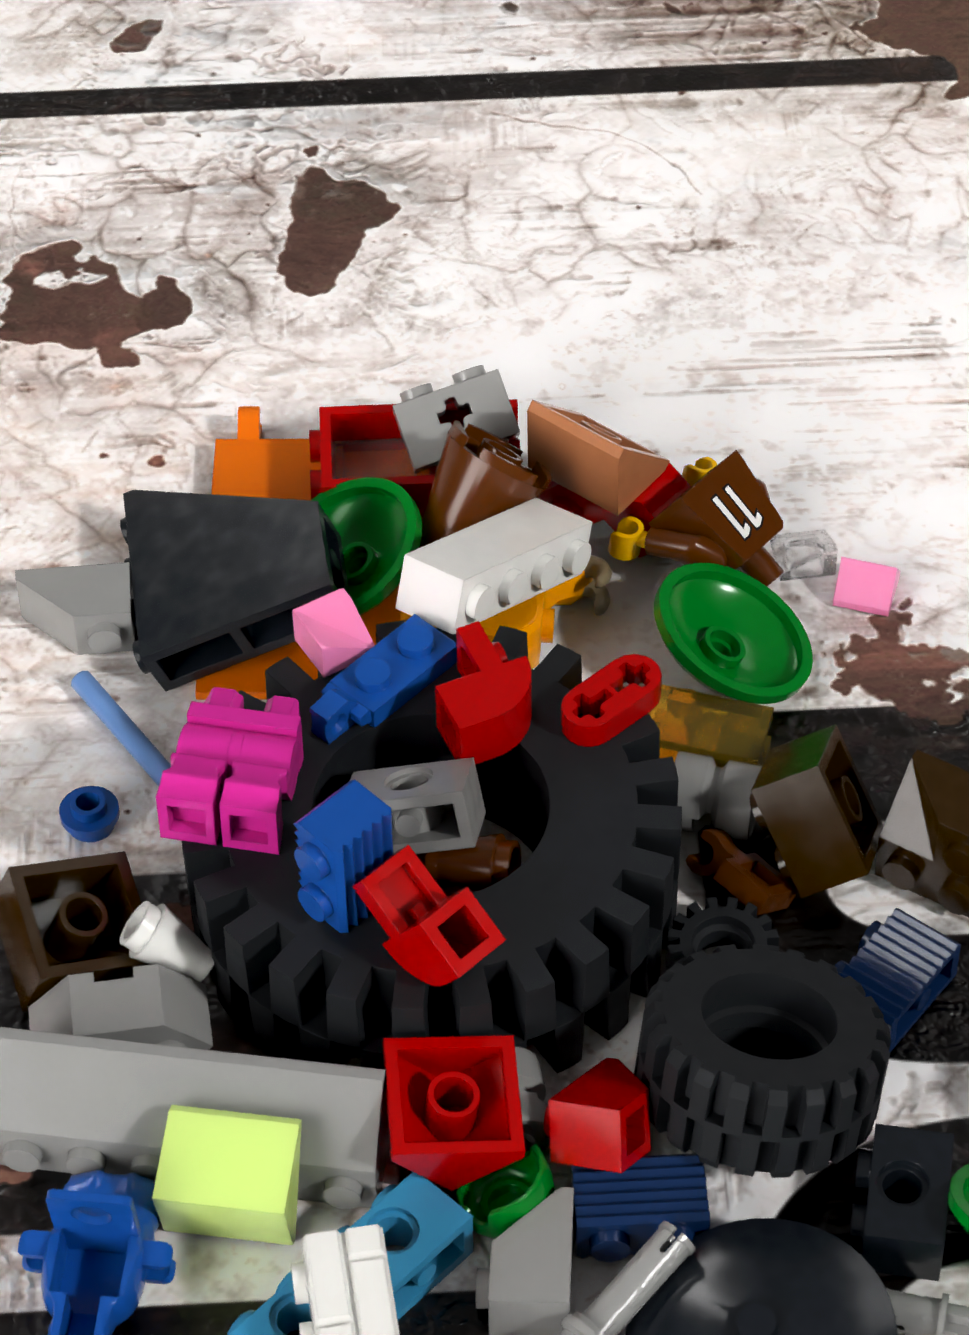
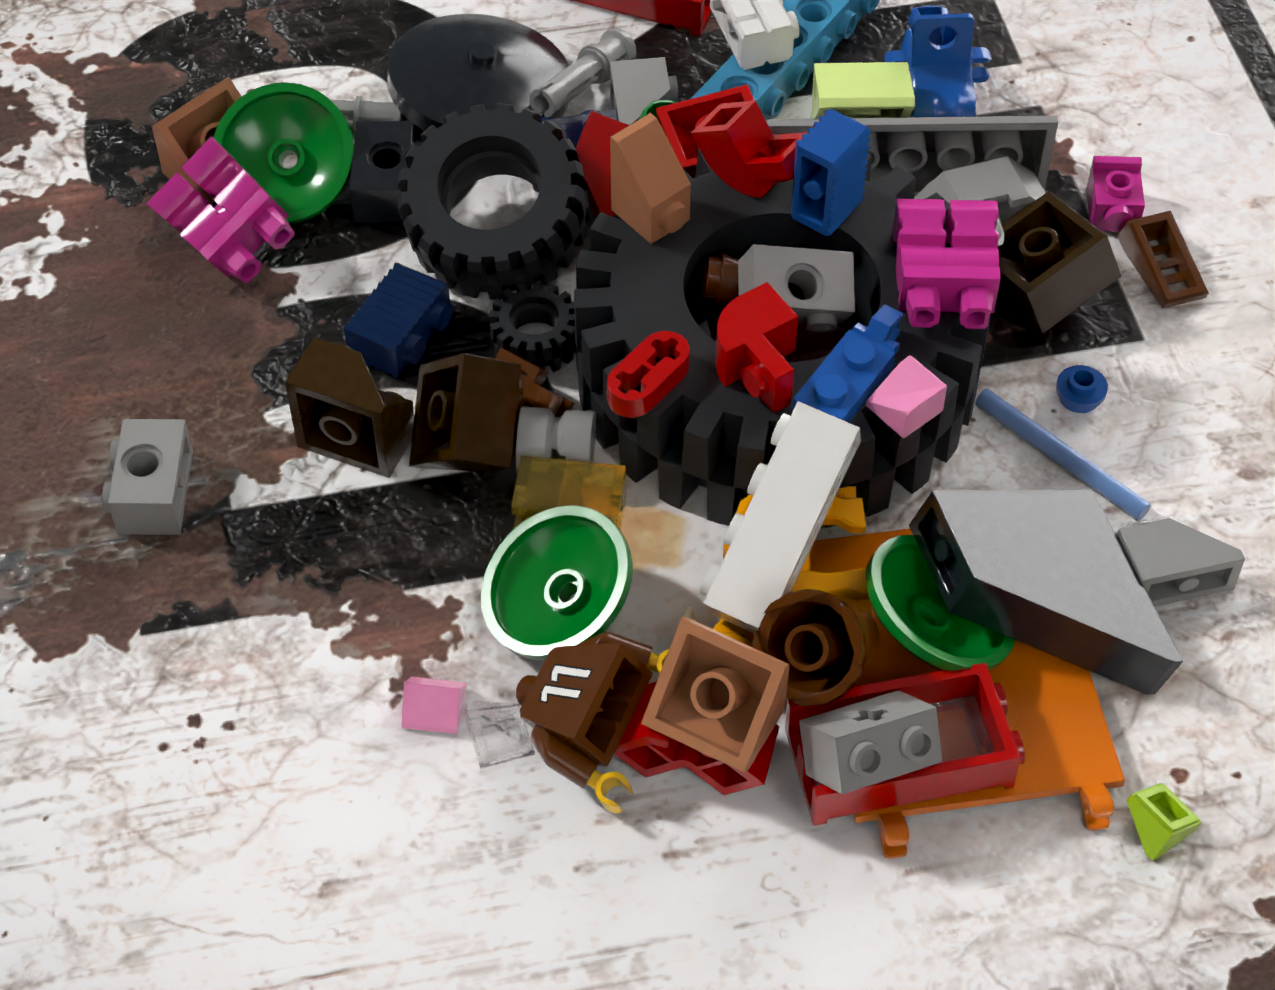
camera: 170 degrees right, 5 degrees up
none -> nougat slope [610,113,691,244]
none -> lime slope [1127,783,1202,861]

